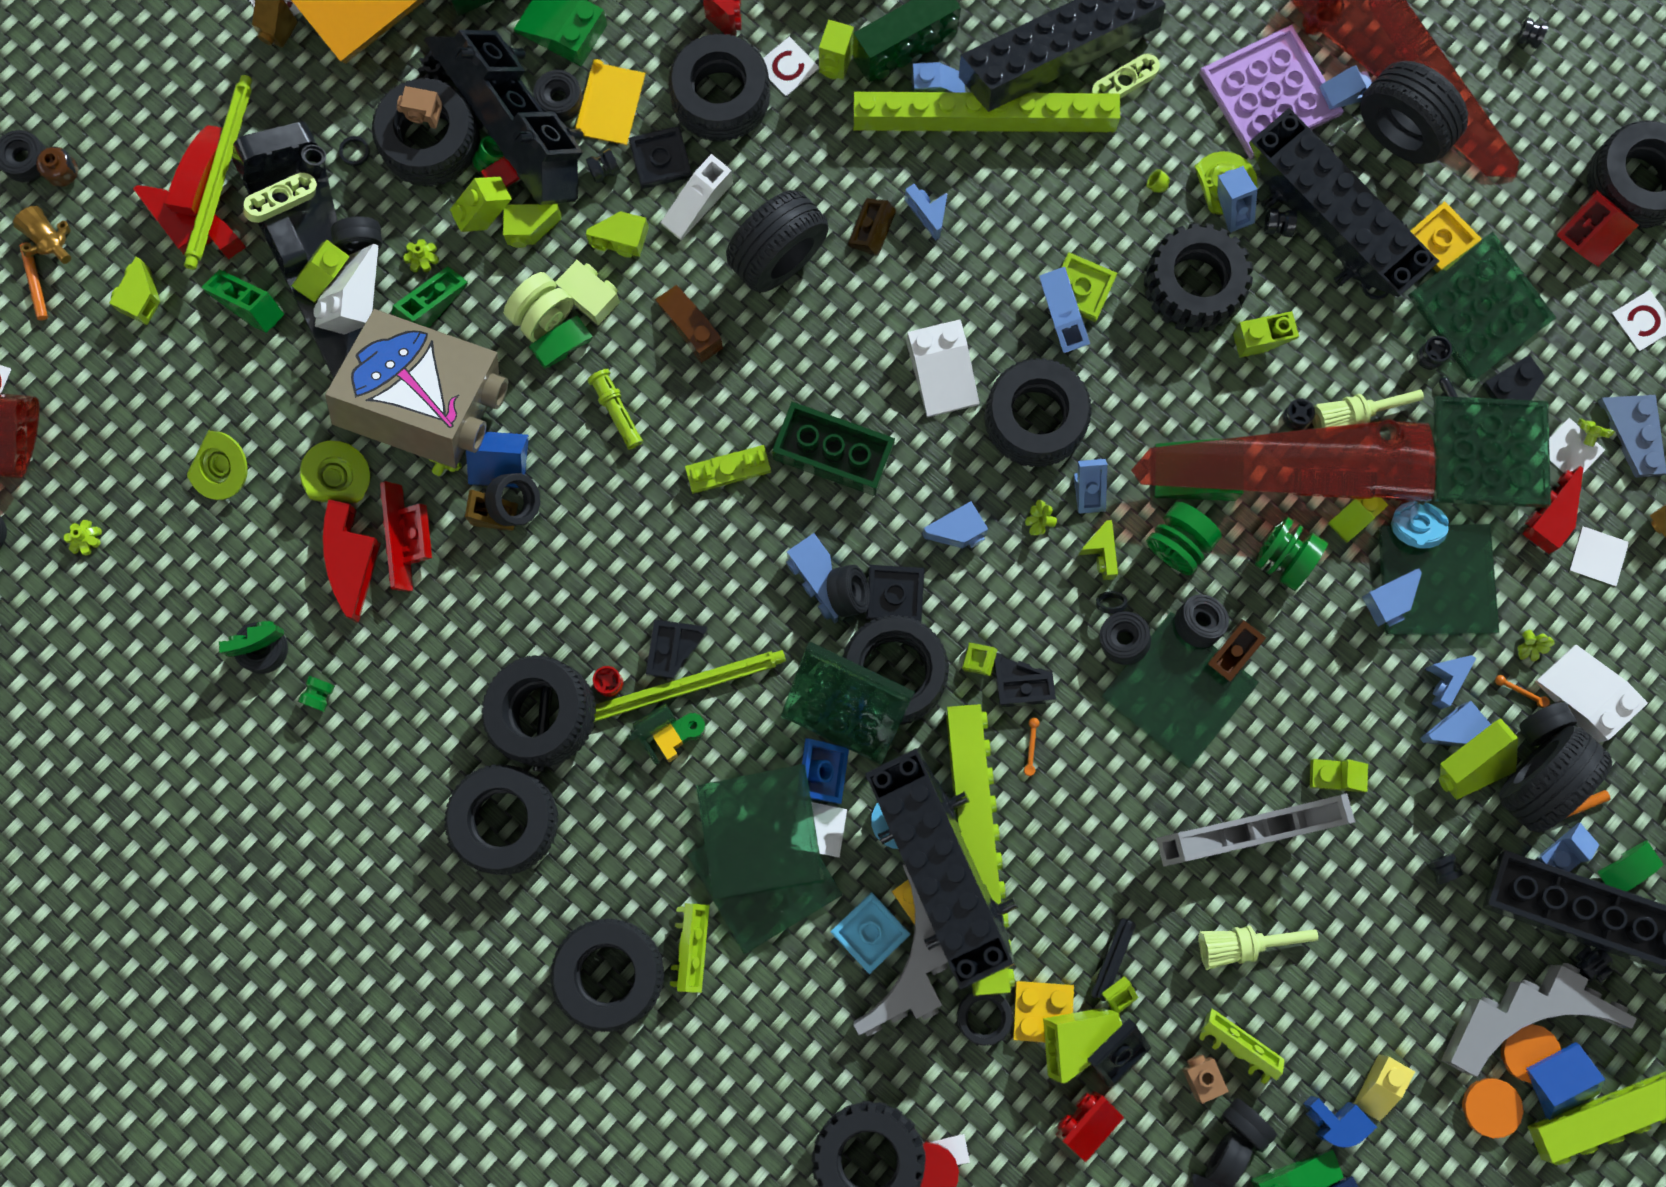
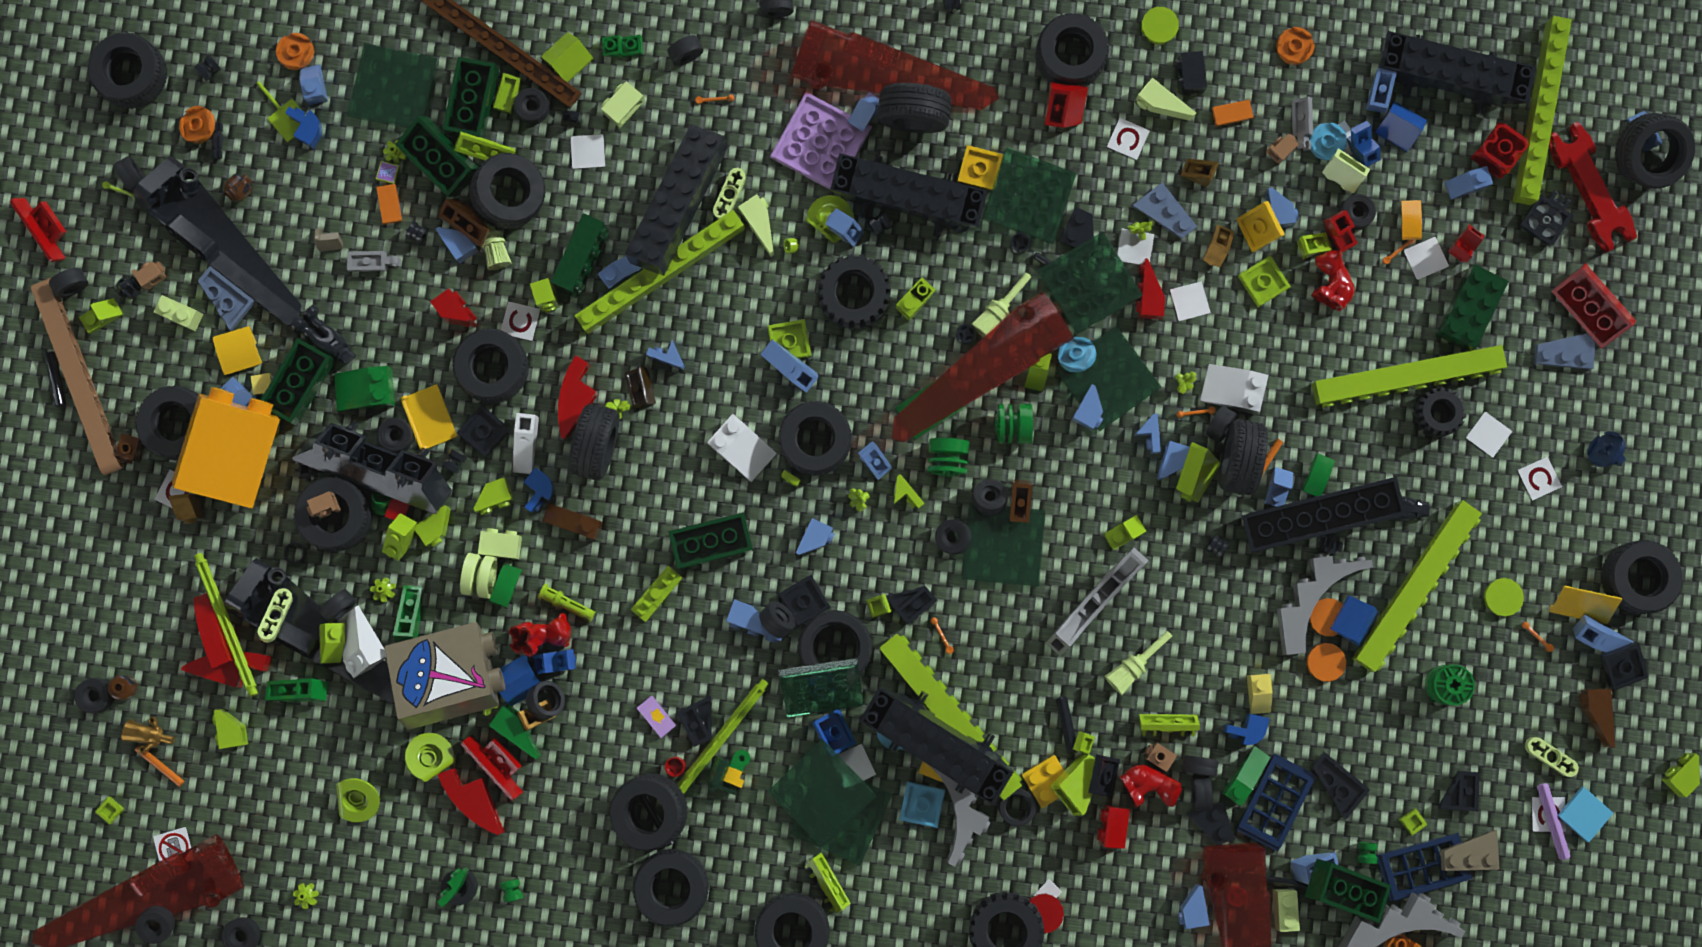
camera: 35 degrees left, 5 degrees up
black piece [1096,591,1127,614] -> none
none -> green slope [489,705,541,760]
none -> red animal [508,613,571,657]
none -> blue brick [524,467,555,513]
none -> blue brick [533,649,576,675]
none -> red slope [558,355,599,441]
none -> lime plant [605,399,630,419]
none -> lavender tile [637,696,677,738]
none -> yellowish green slope [738,194,774,257]
none -> lime tile [781,470,801,488]
none -> red animal [1120,764,1182,807]

